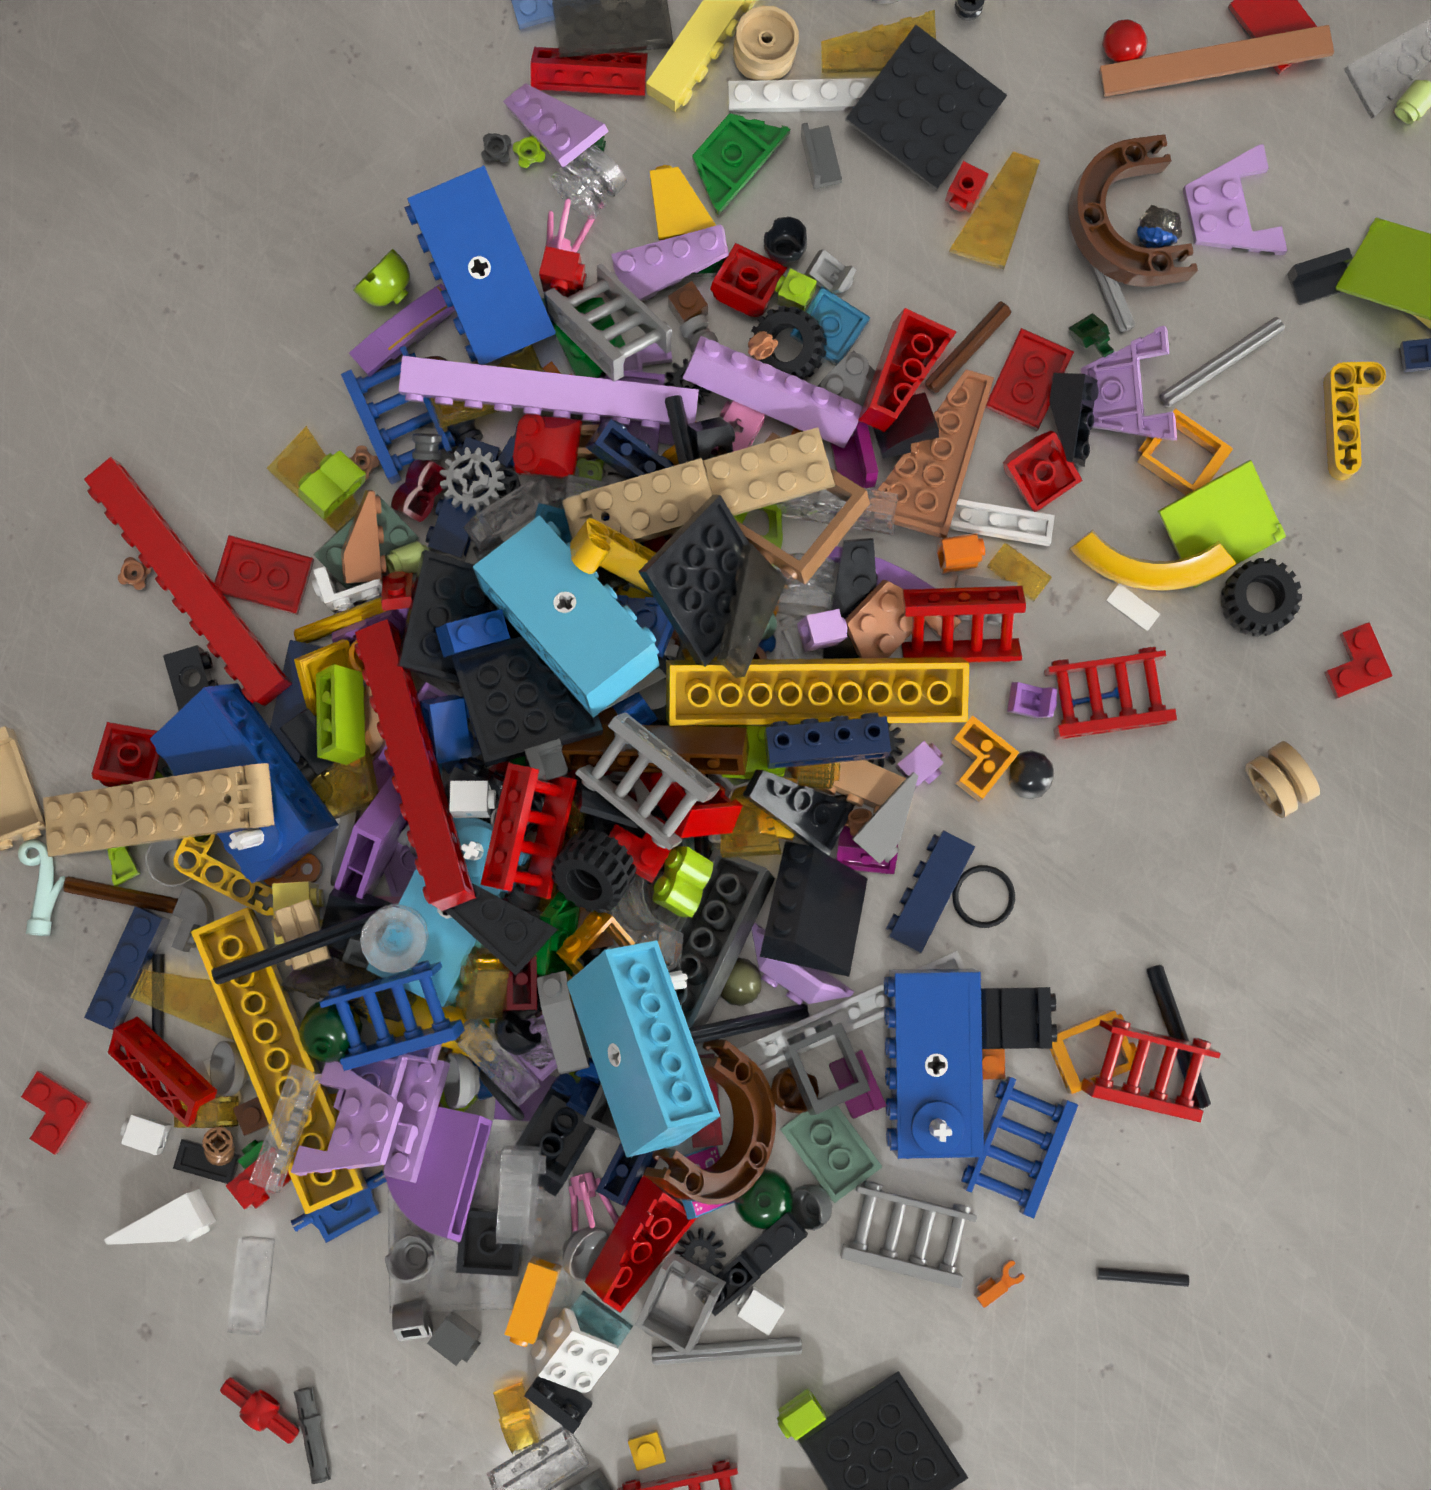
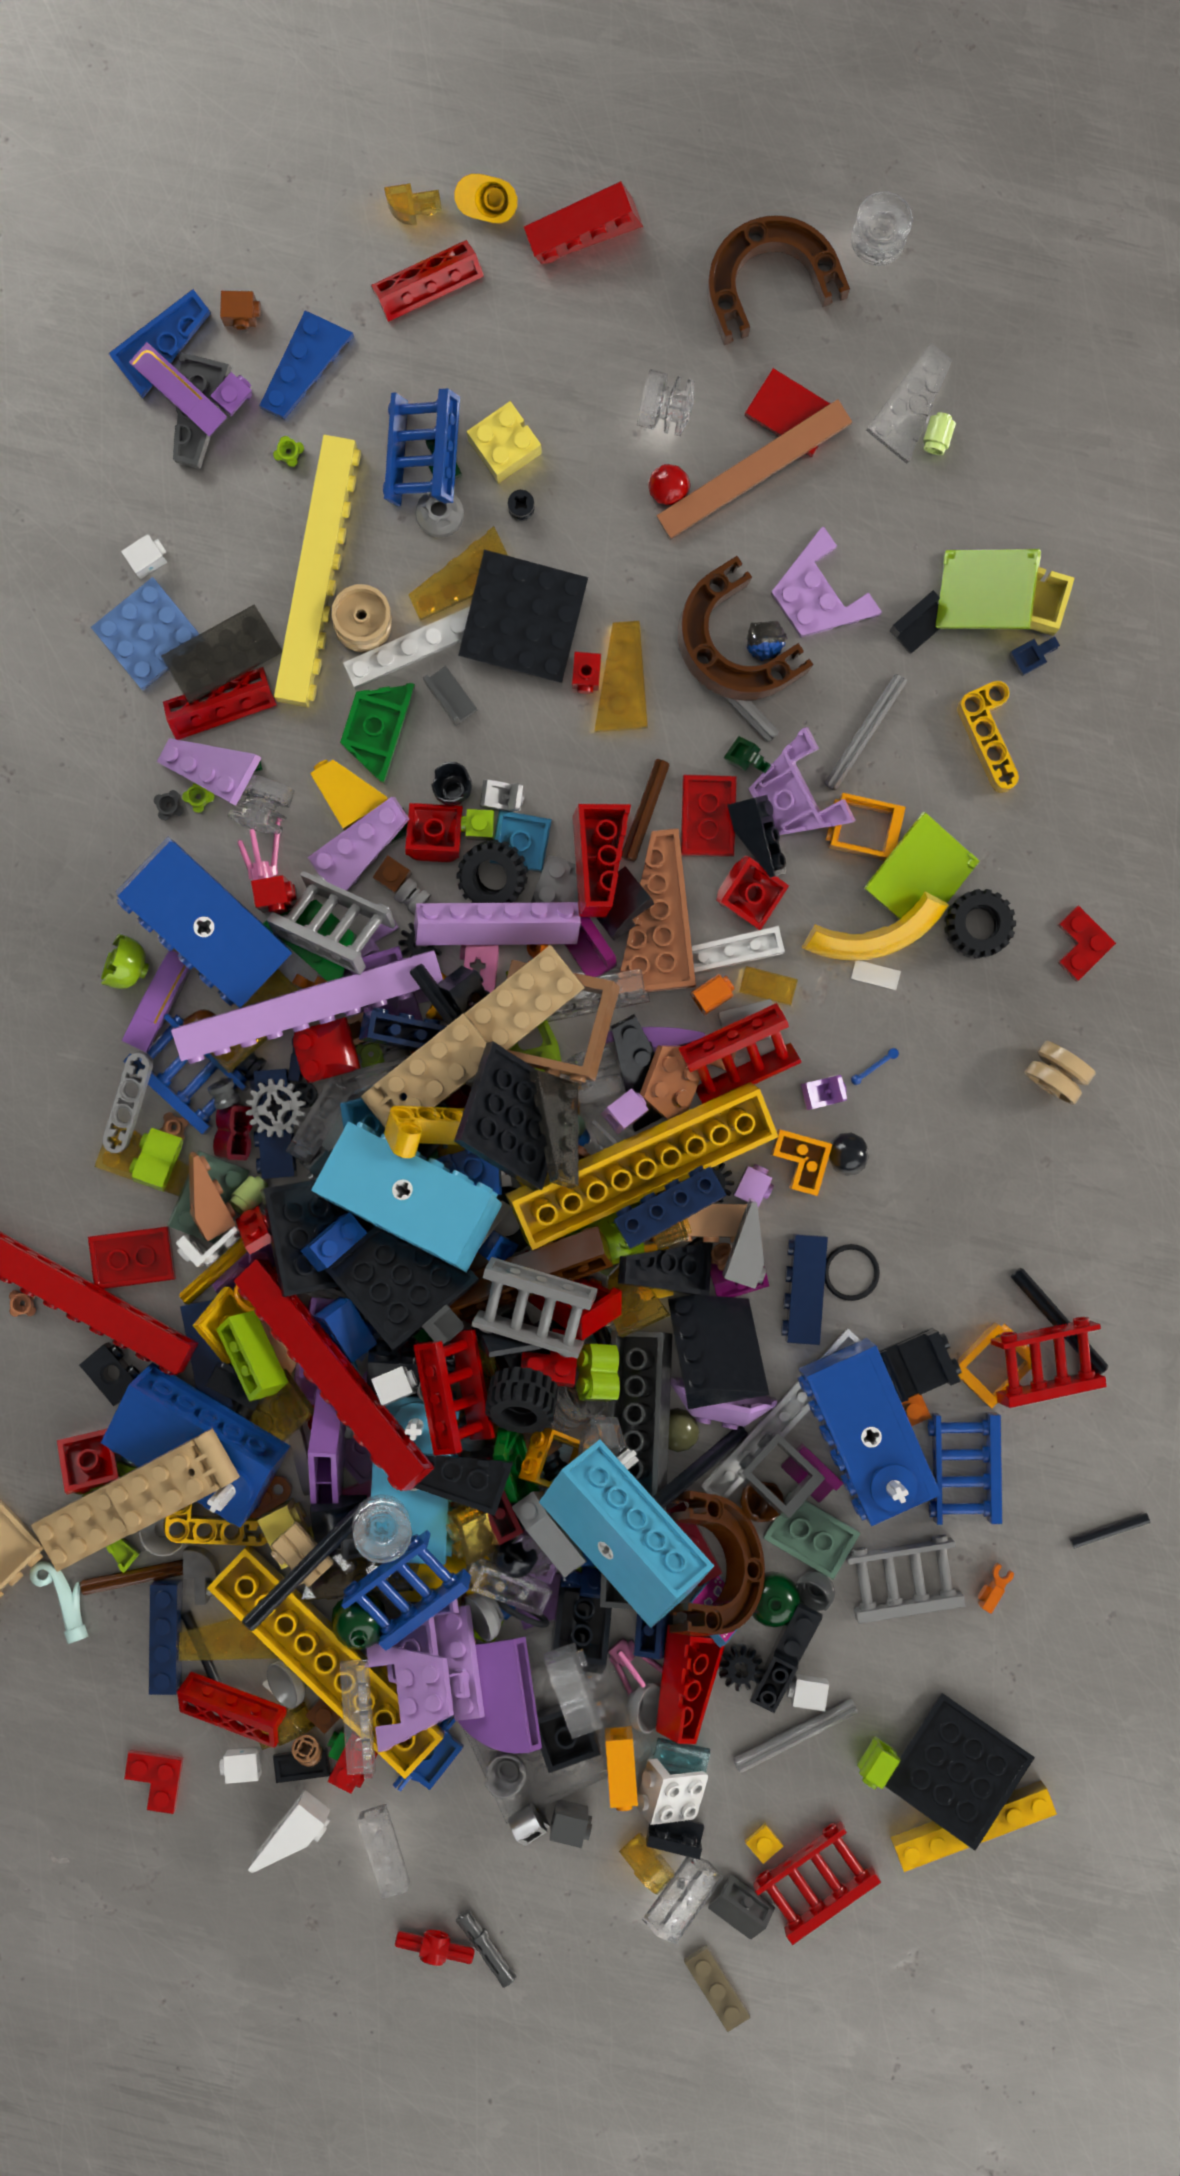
camera: 25 degrees left, 5 degrees up
window [635,1253,726,1355] -> none
nougat plate [748,331,778,361] -> none
red fence [1044,647,1177,740] -> none
none -> light grey beam [103,1052,153,1153]

